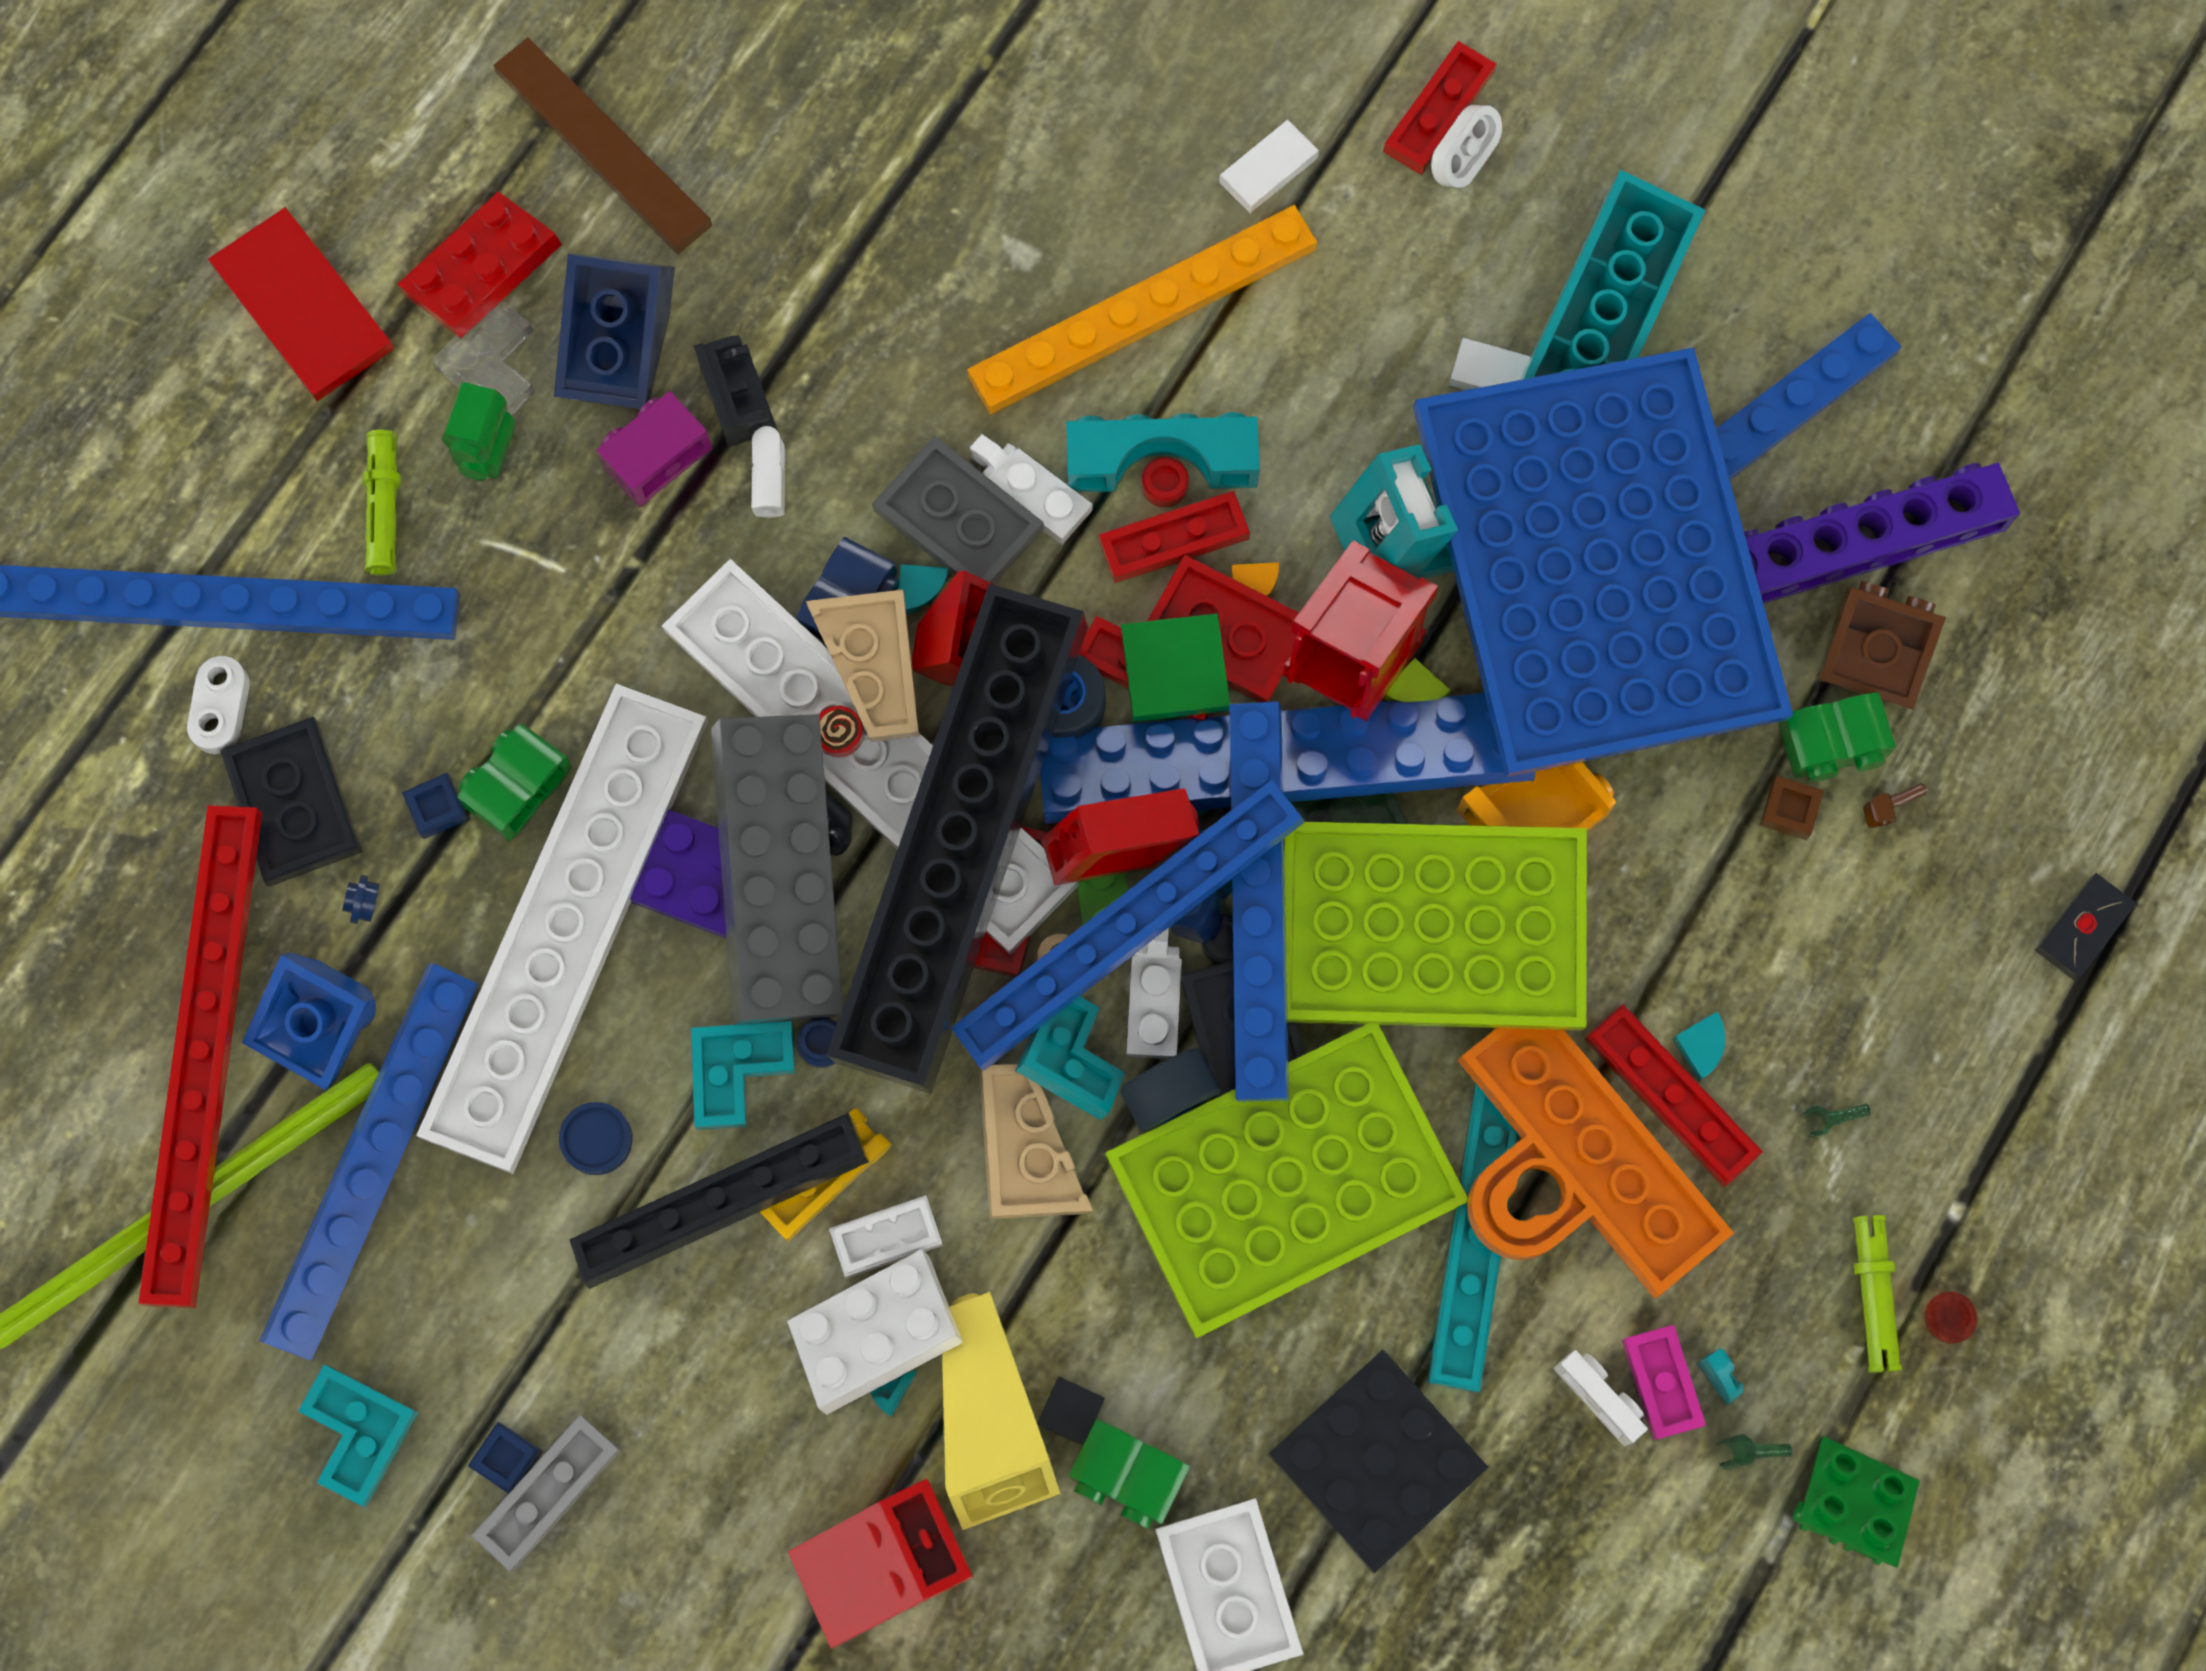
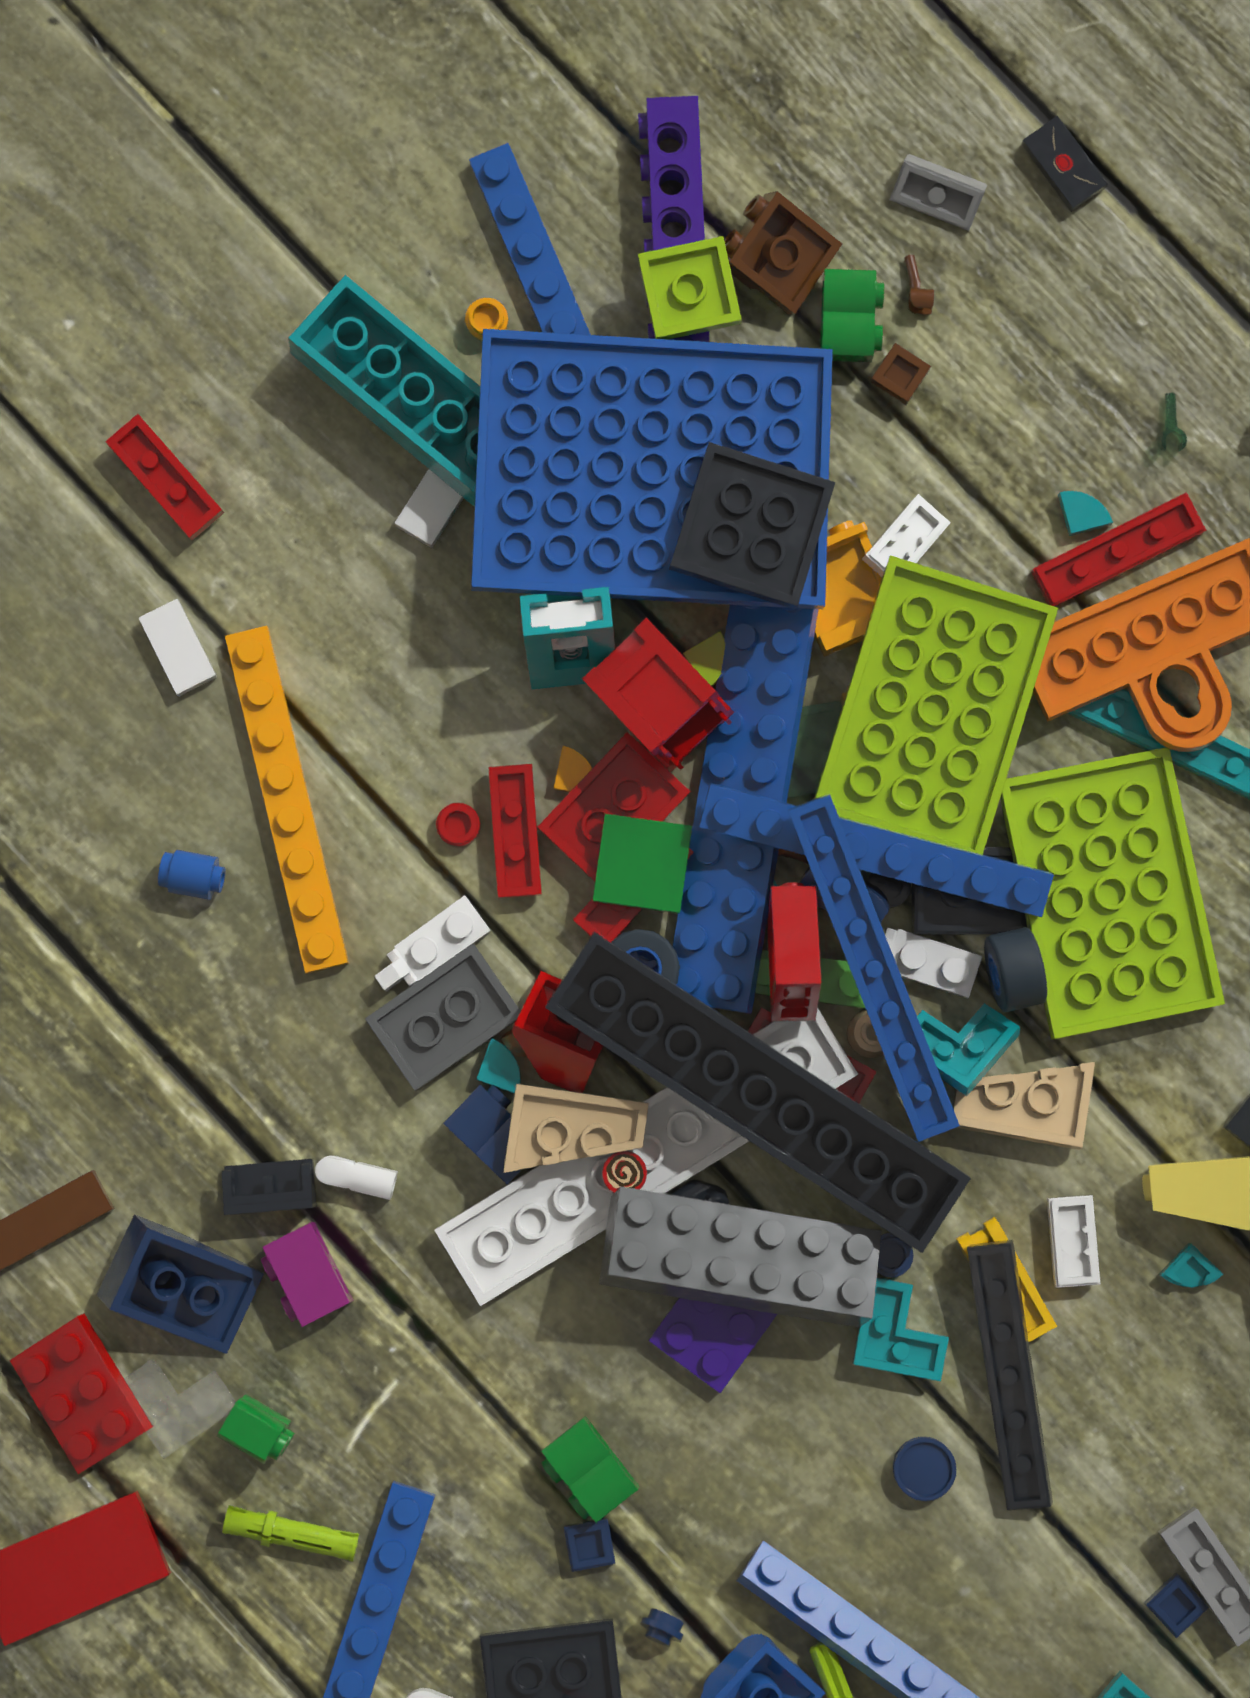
camera: 70 degrees left, 10 degrees up
white plate [416,684,708,1174] -> none
white plate [787,1249,963,1415] -> none
teal arch [1066,412,1260,492] -> none
white plate [1431,105,1502,188] -> none
none -> blue brick [158,850,226,900]
none -> light orange plate [465,298,508,341]
none -> lime plate [638,236,742,340]
none -> black plate [669,442,836,610]
none -> white plate [862,494,950,577]
none -> light grey slope [889,154,987,231]

